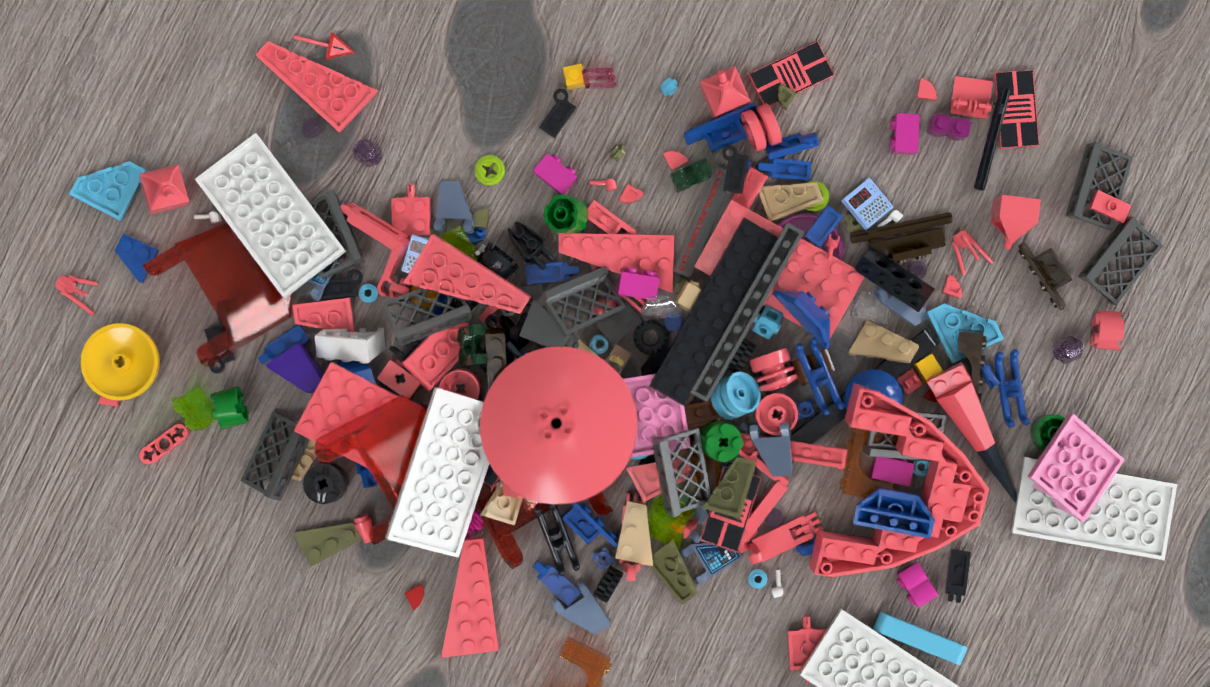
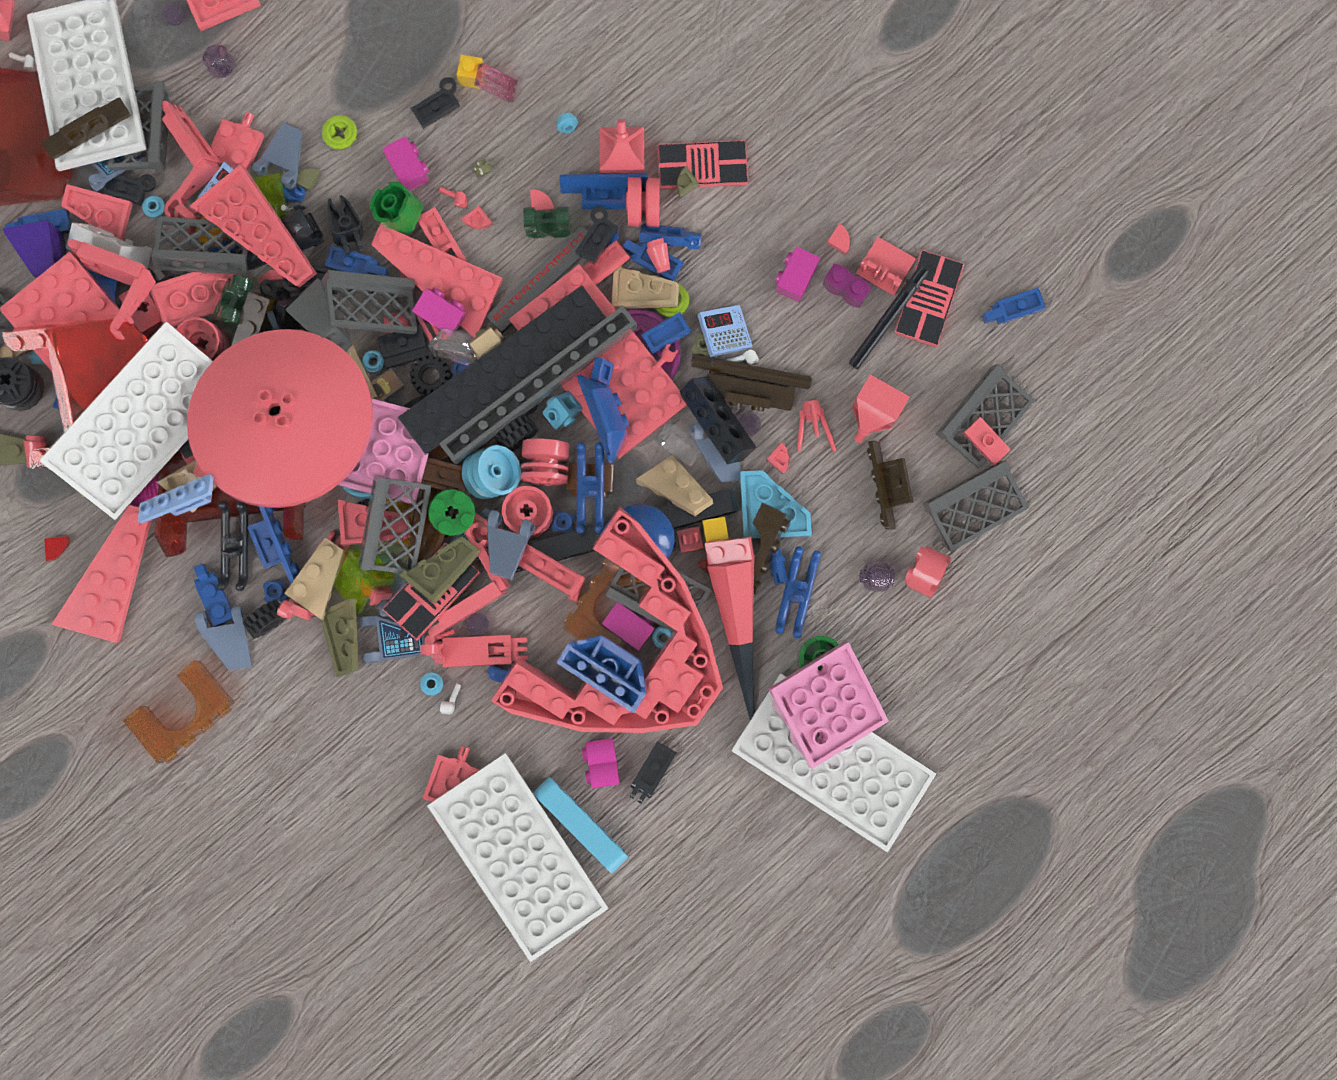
camera: 20 degrees right, 5 degrees down
none -> dark brown bracket [42,97,131,160]
none -> coral hinge [68,239,156,339]
none -> light blue bracket [138,474,214,524]
none -> blue tile [590,357,614,386]
none -> coral cone [646,238,670,273]
none -> blue hinge [982,287,1046,325]

